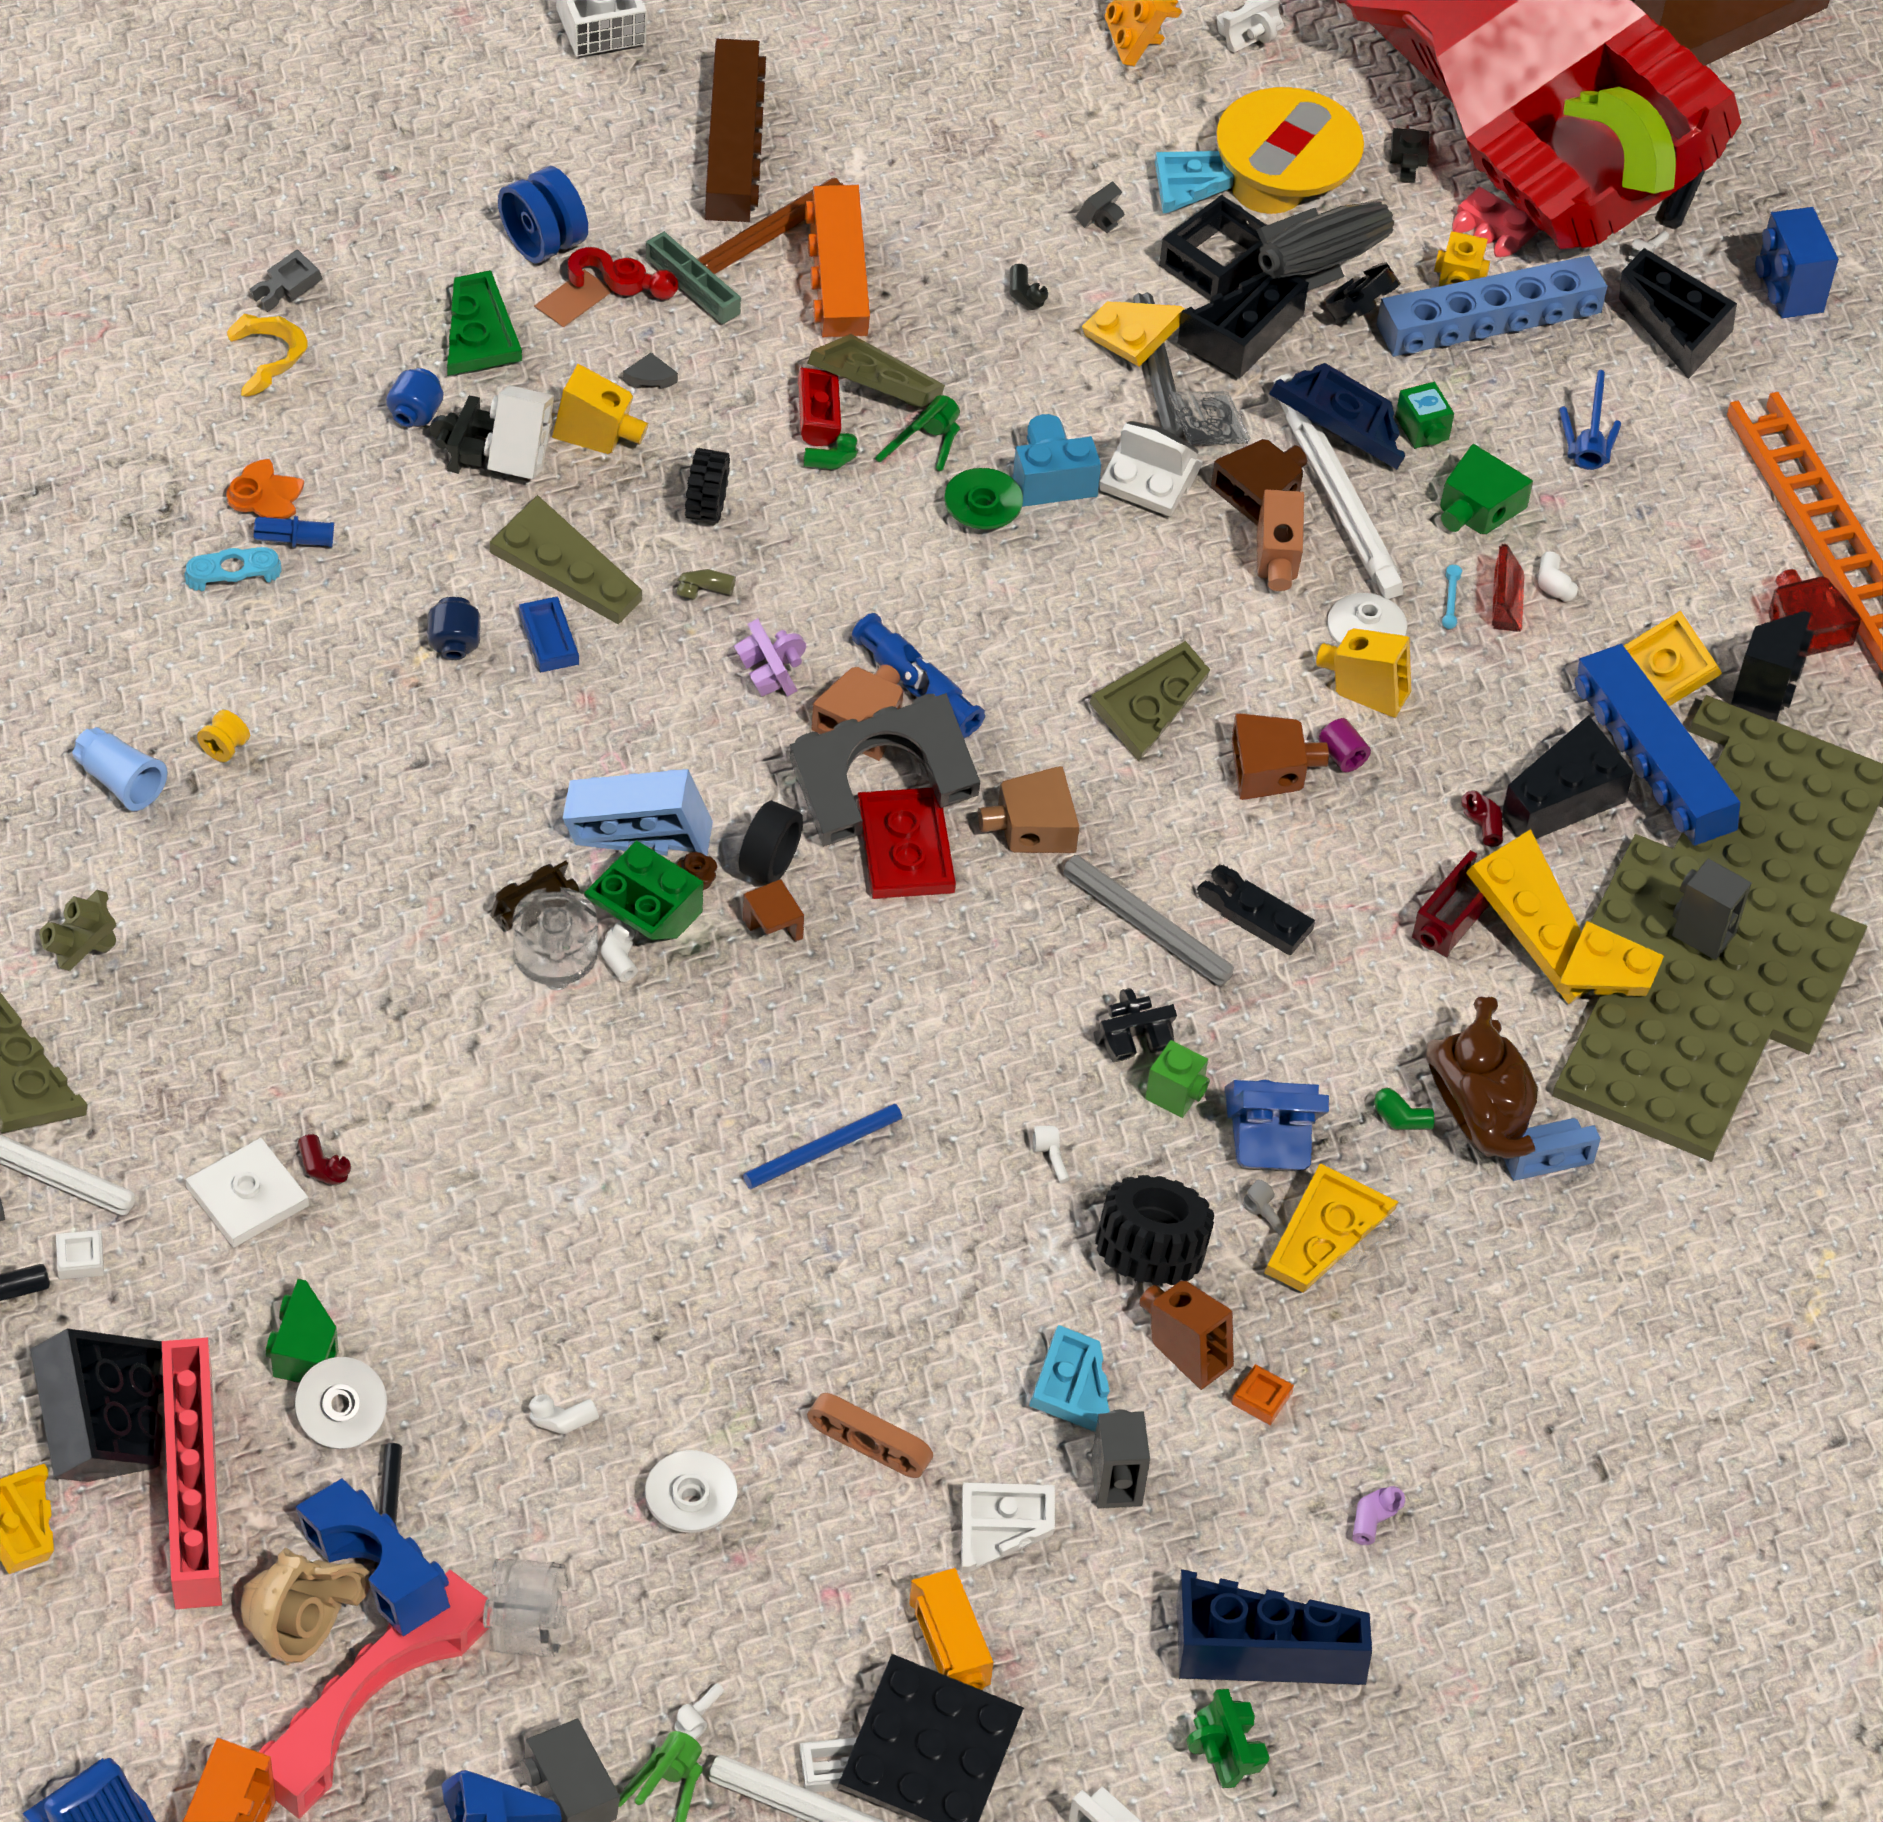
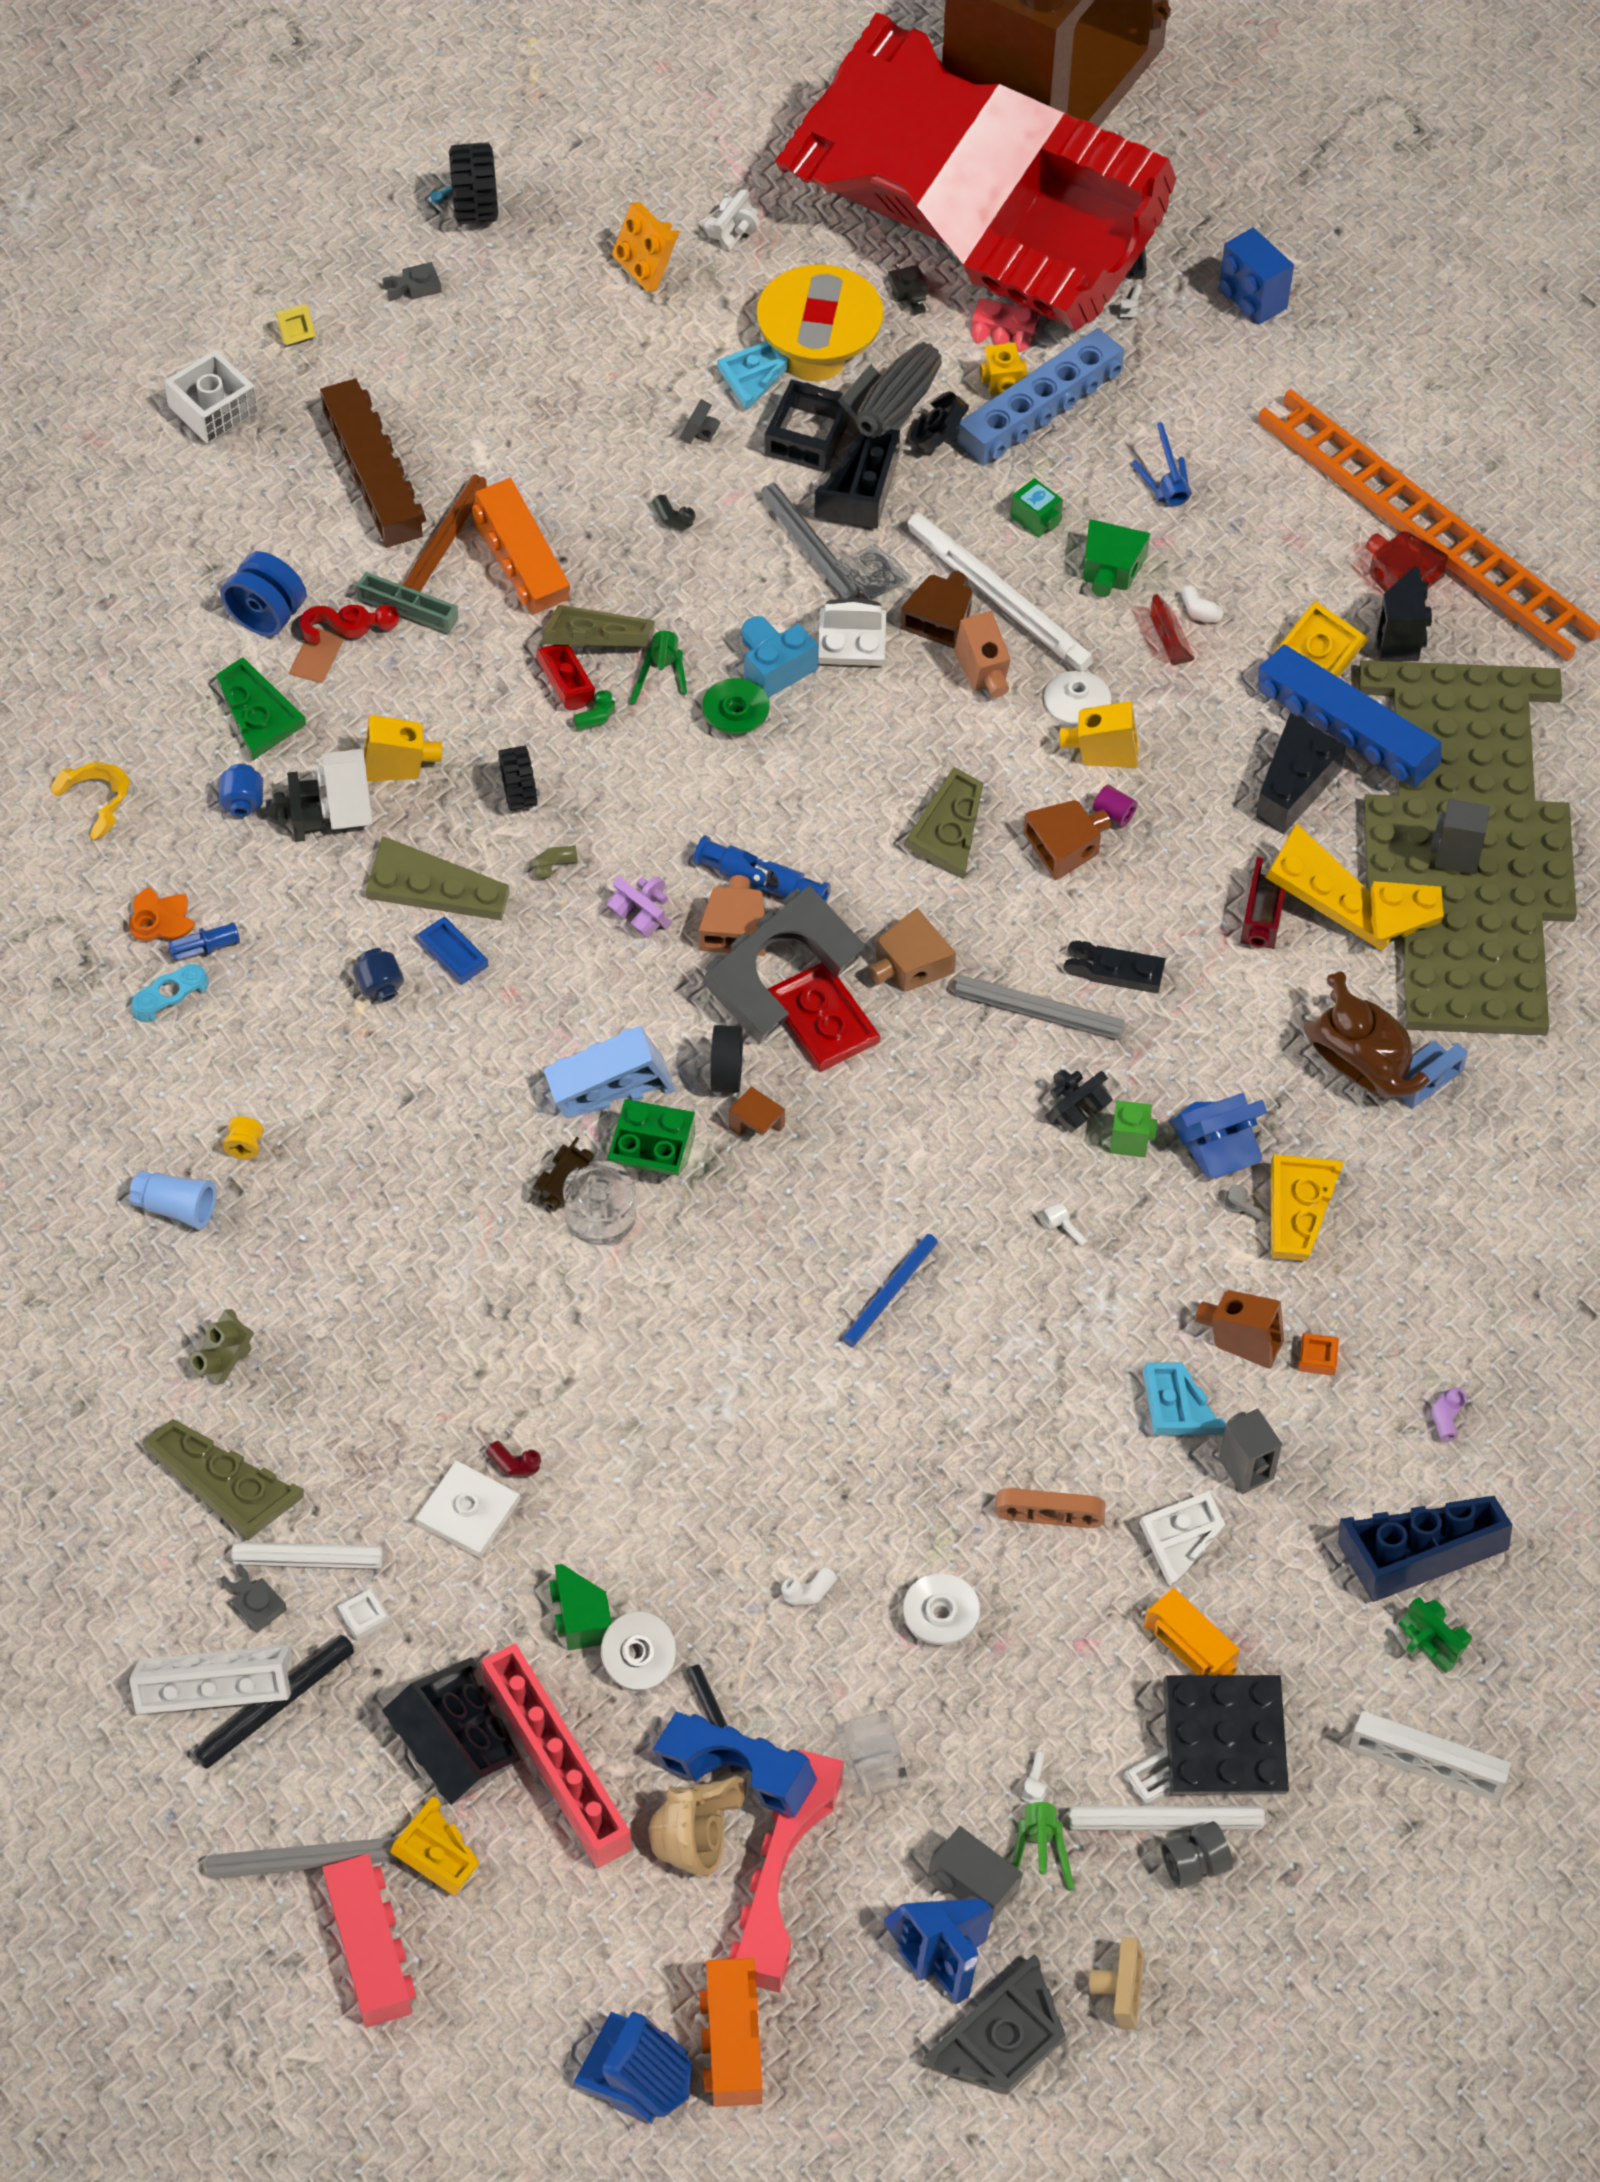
camera: 20 degrees left, 5 degrees up
dark grey plate [249,249,323,312] -> none
white arm [601,920,638,982] -> none
dark grey tile [623,353,678,389] -> none
reddish brown plate [677,852,717,890] -> none
yellow wing [1081,301,1185,367] -> none
black tyre [1095,1175,1214,1286] -> none
dark blue wing [1269,363,1405,470] -> none
green arm [1374,1088,1434,1130] -> none
medium azure hinge [1442,565,1462,629] -> none
dark red arm [1461,790,1503,847] -> none
lime arch [1564,87,1676,194] -> none
black wedge [1619,248,1737,379] -> none

